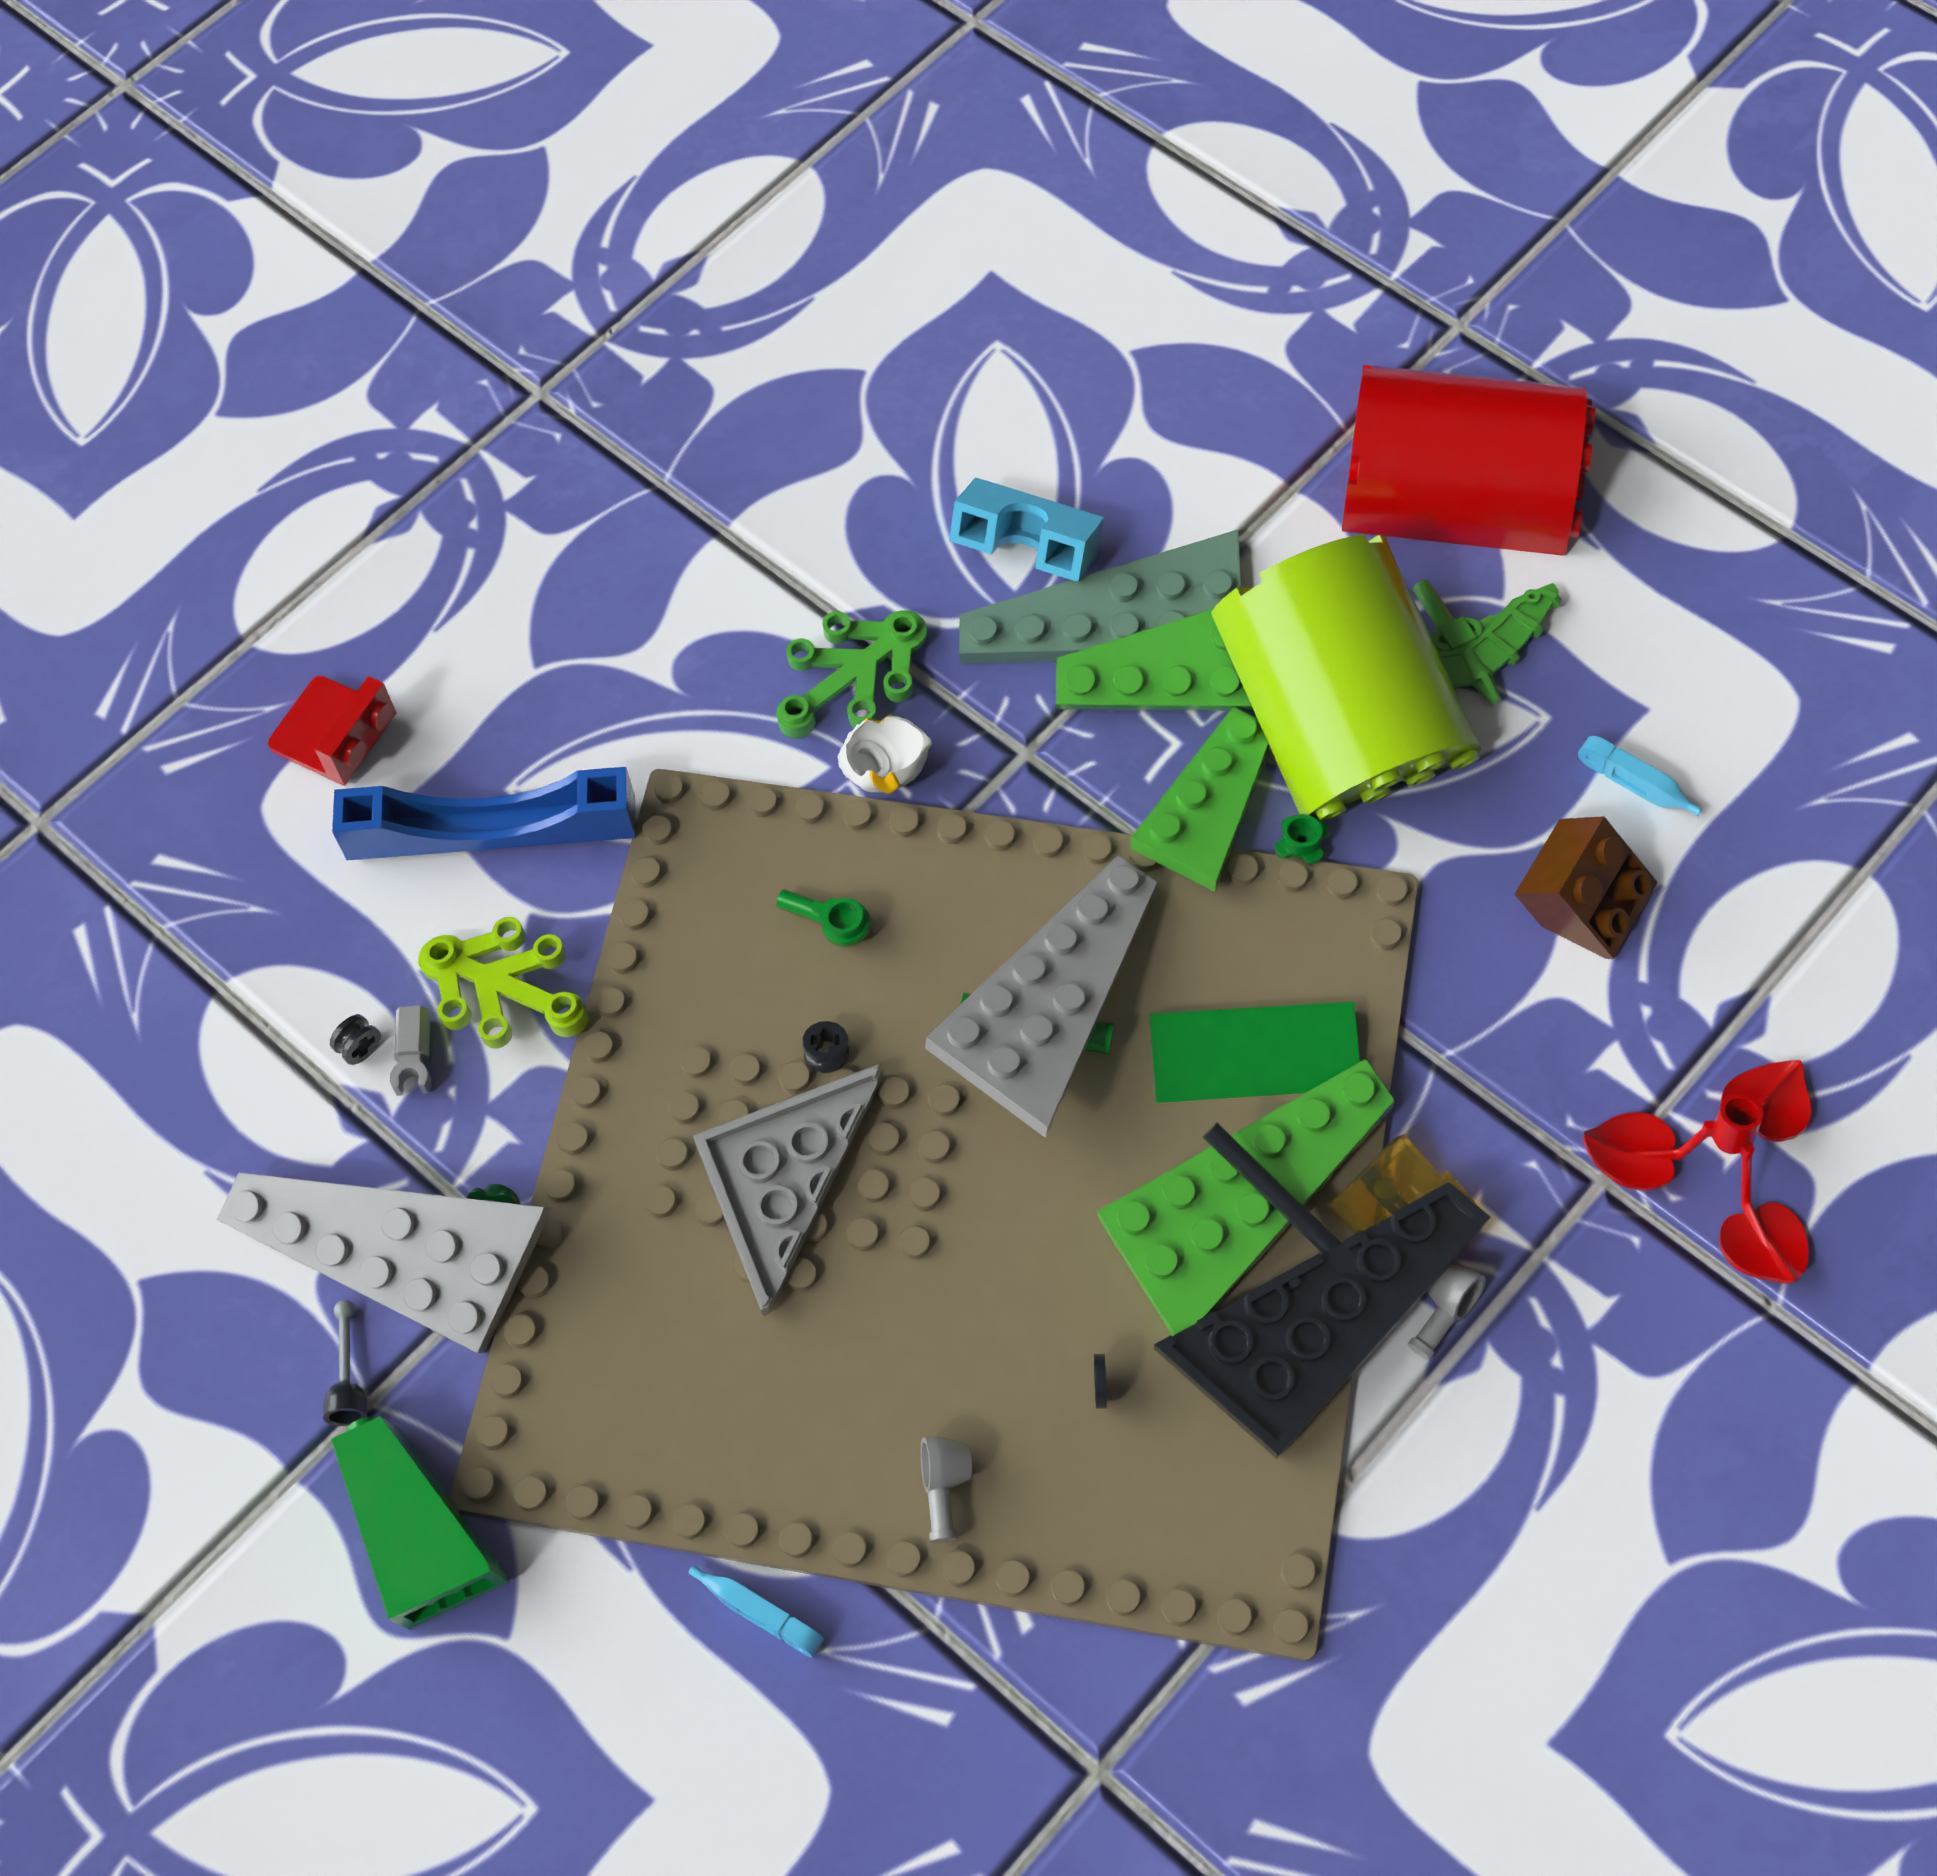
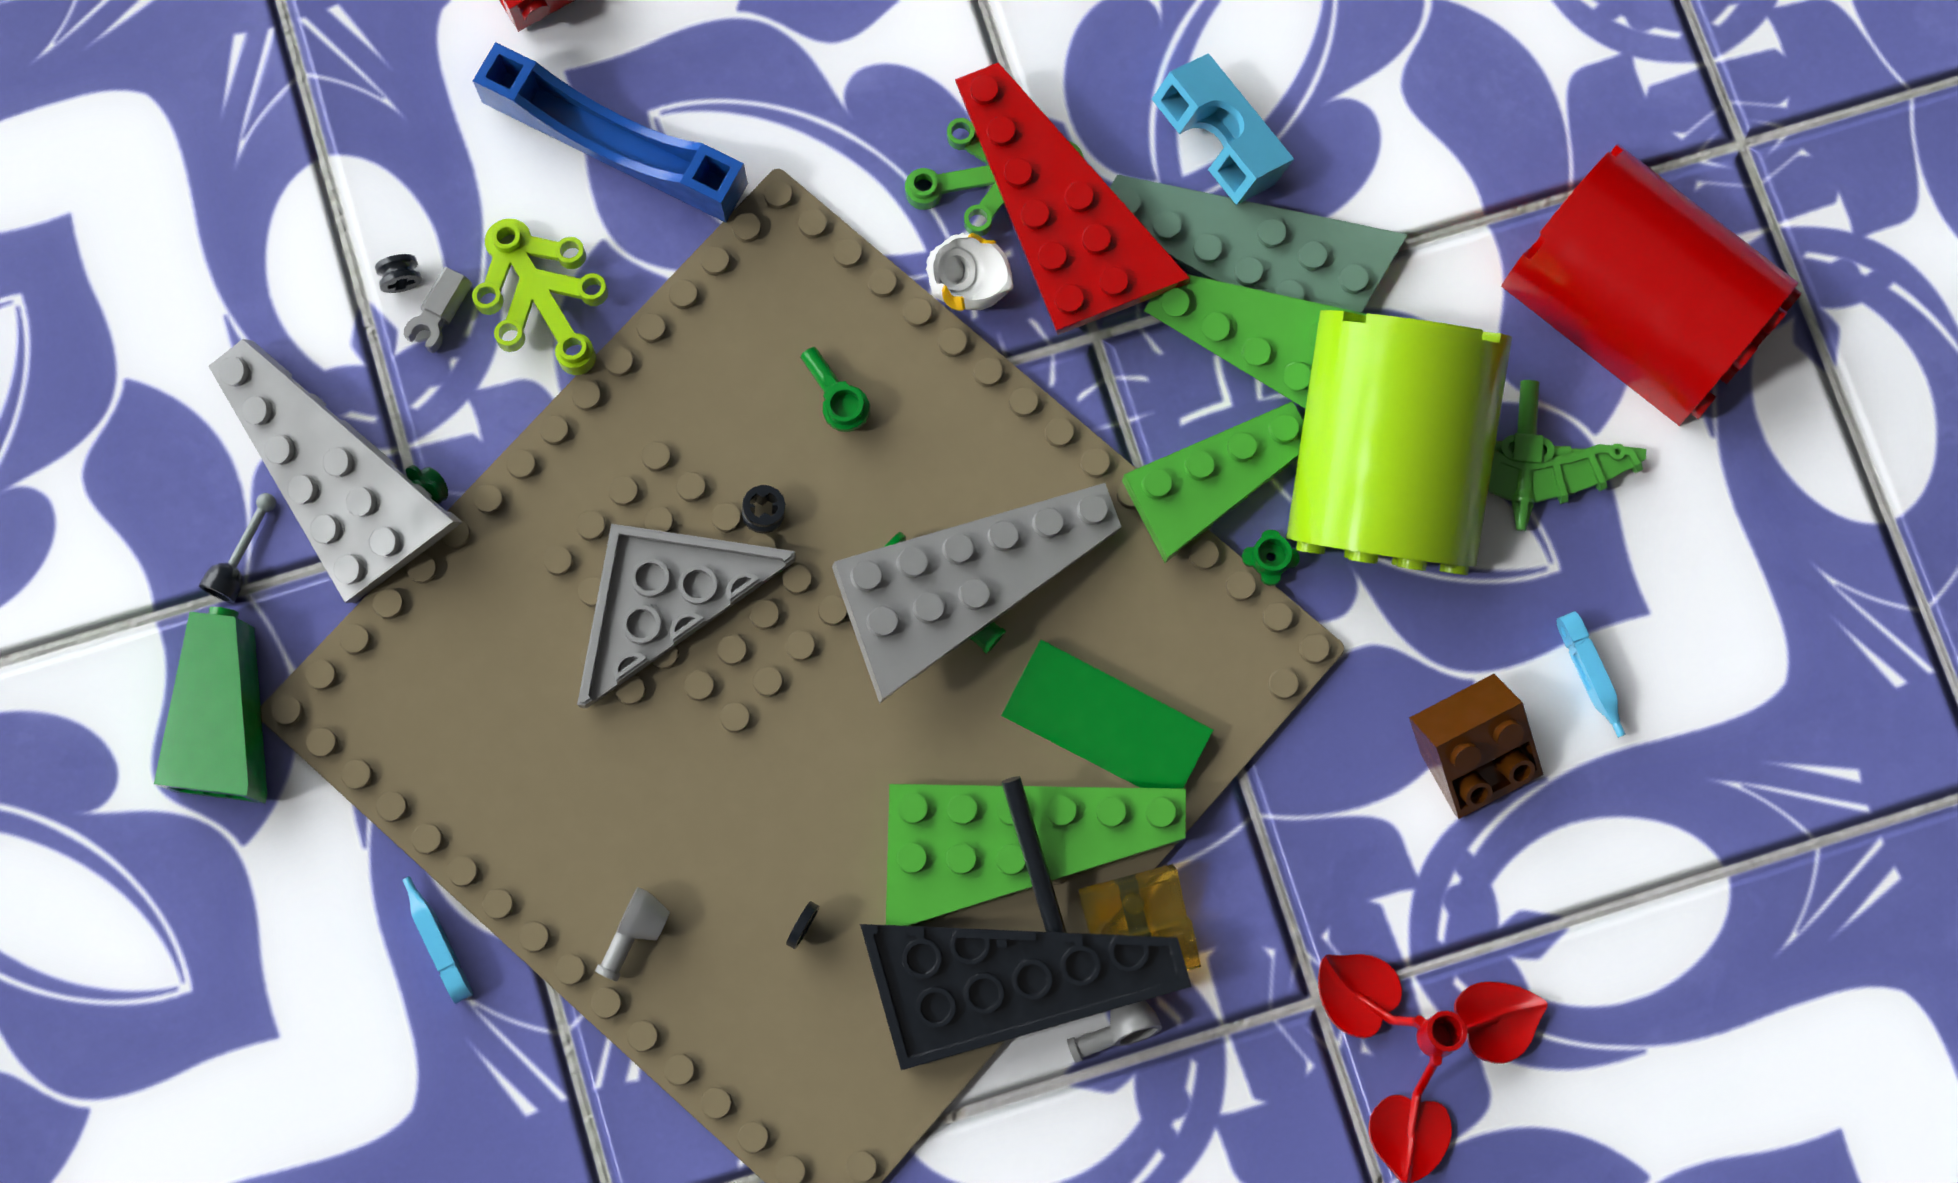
camera: 25 degrees right, 15 degrees up
none -> red wing [955,62,1190,336]

